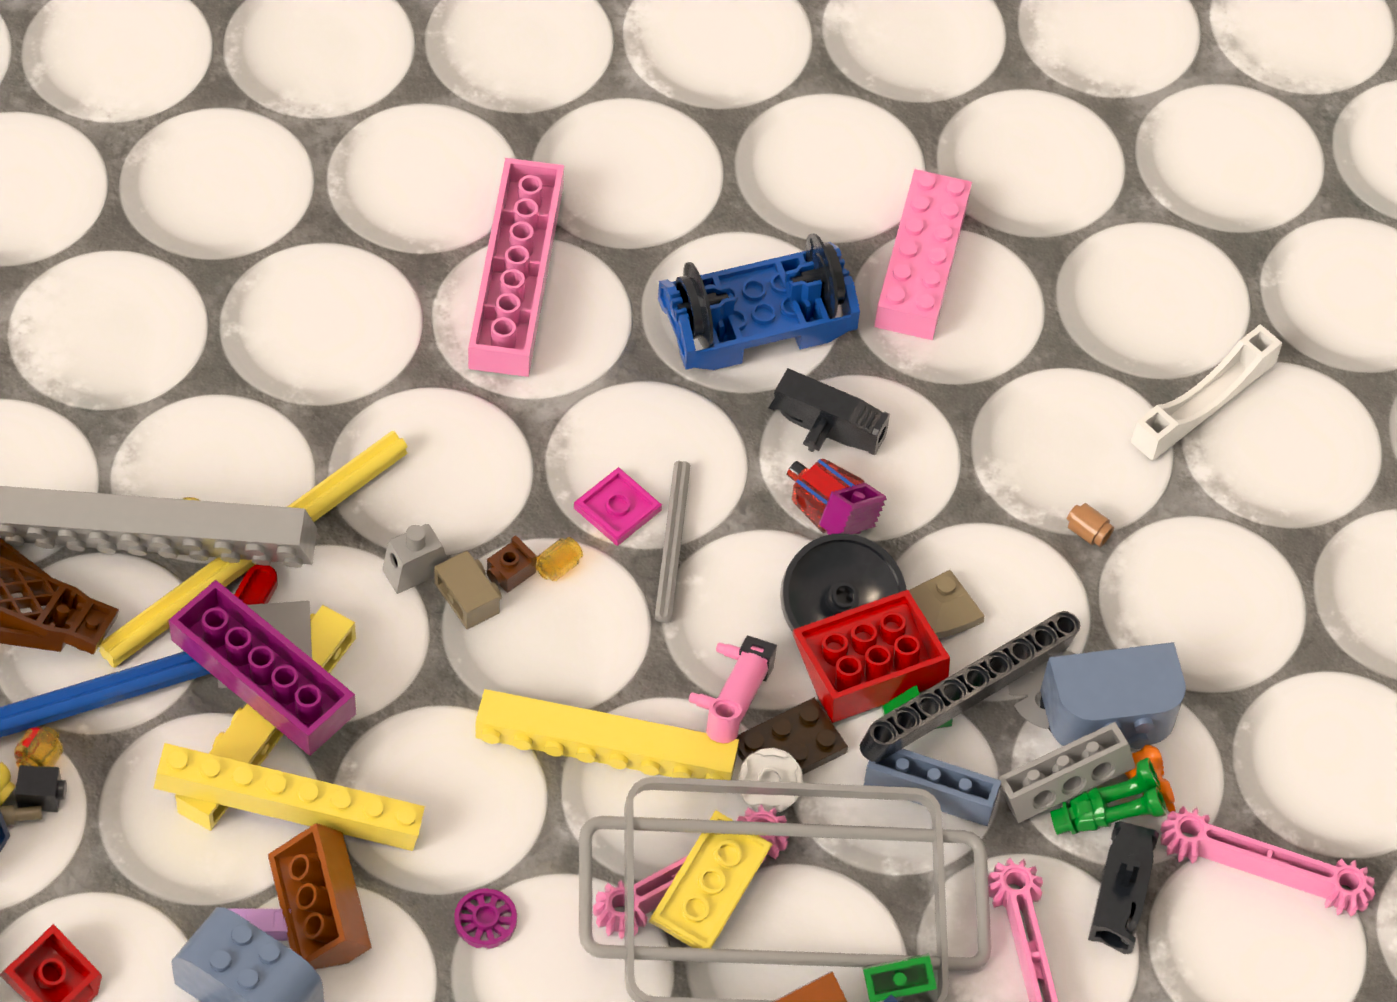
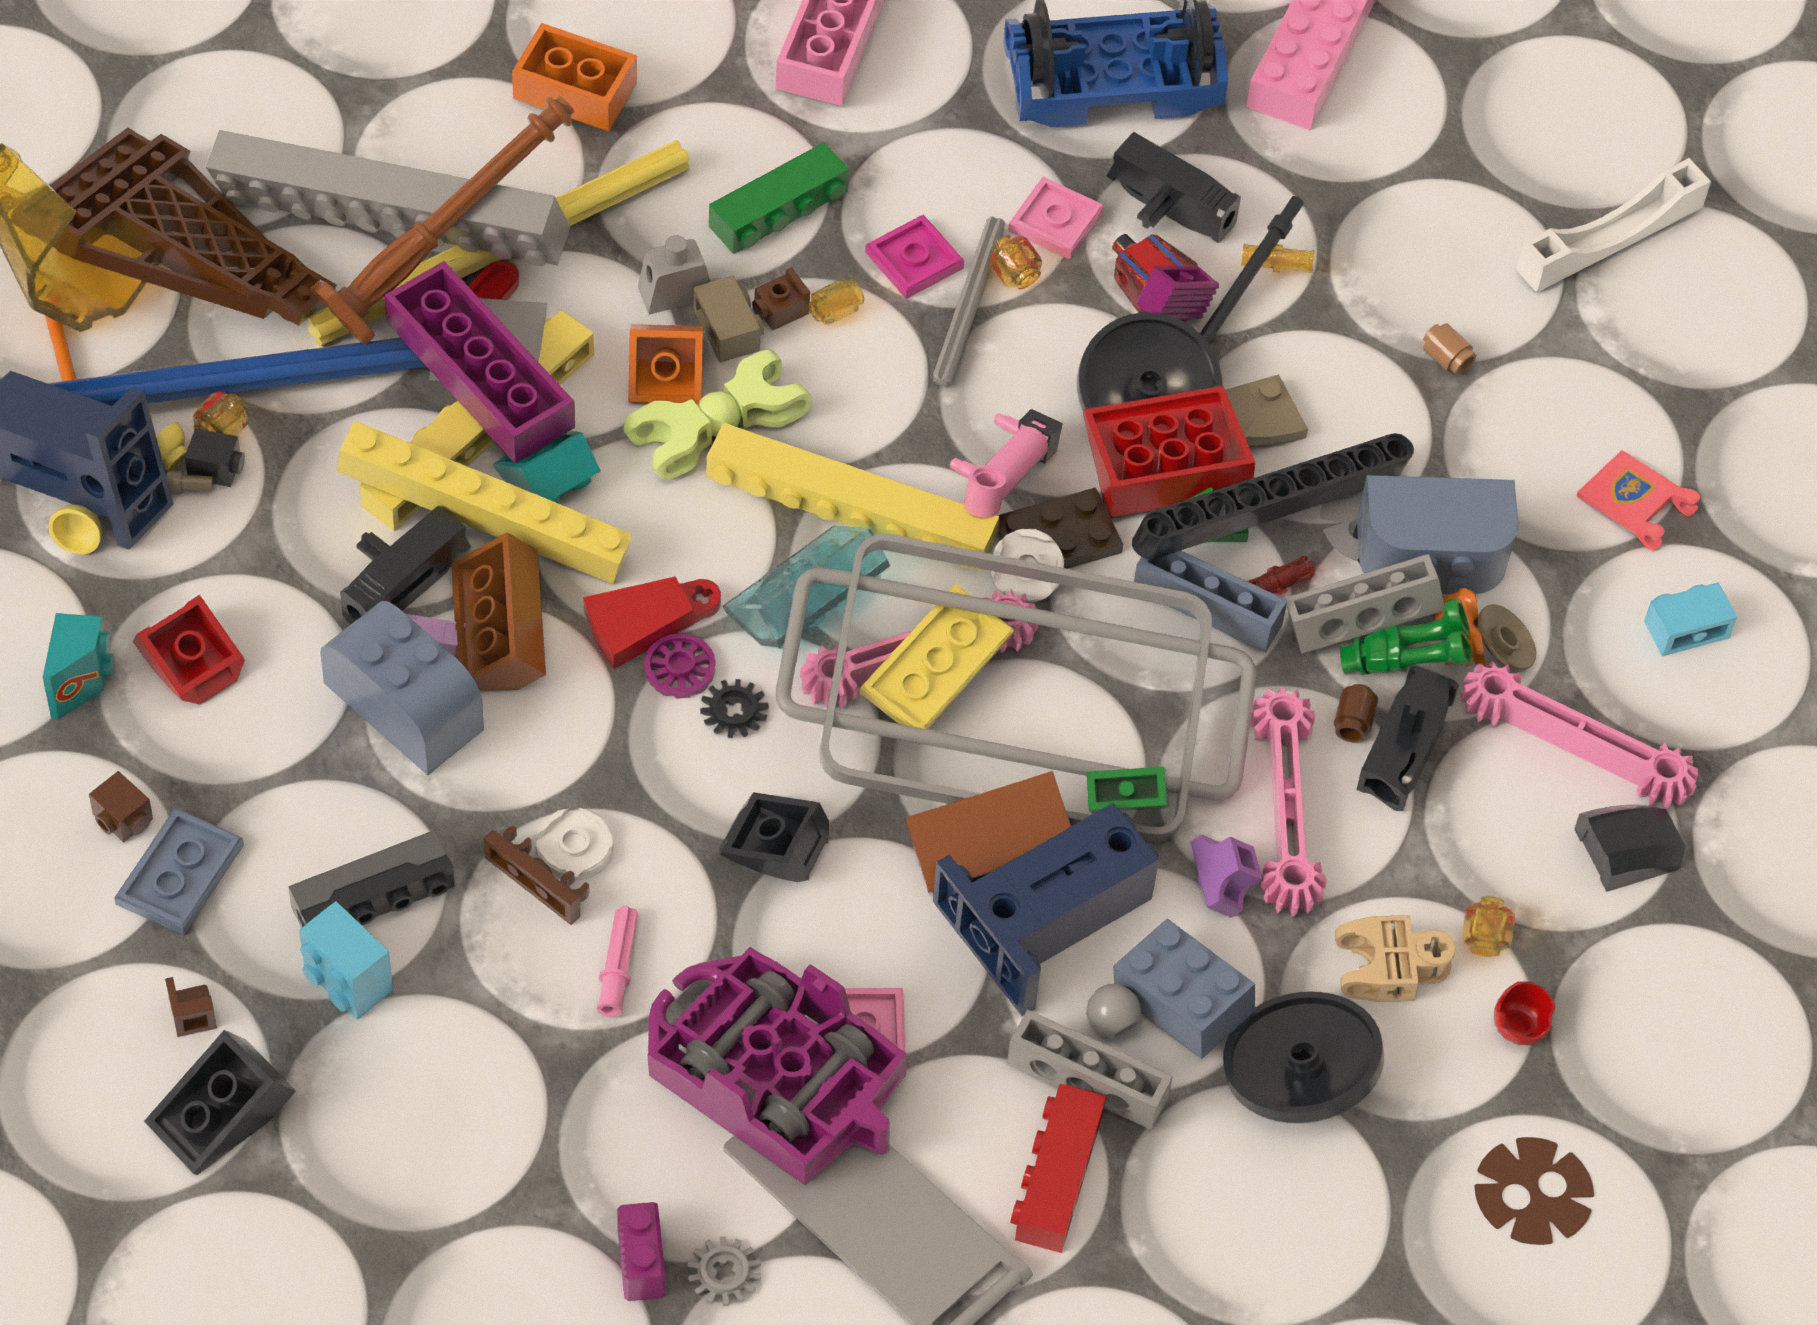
camera: 10 degrees right, 0 degrees up
none -> dark orange piece [310,96,575,345]
none -> black piece [340,505,471,624]
none -> teal slope [493,431,601,503]
none -> orange brick [512,23,637,132]
none -> red piece [583,576,721,669]
none -> yellowish green piece [623,349,812,480]
none -> orange slope [628,324,703,404]
none -> black gear [700,679,769,738]
none -> green brick [709,142,849,254]
none -> clear light blue slope [722,526,891,649]
none -> clear yellow head [989,235,1043,289]
none -> bright pink tile [1008,177,1104,260]
none -> black bar [1200,196,1304,344]
none -> clear yellow pin [1241,244,1315,273]
none -> clear red pin [1247,555,1315,595]
none -> reddish brown brick [1334,684,1378,743]
none -> dark tan dish [1478,604,1536,671]
none -> black slope [1574,804,1686,892]
none -> coral flag [1577,450,1700,551]
none -> medium azure brick [1644,582,1737,657]

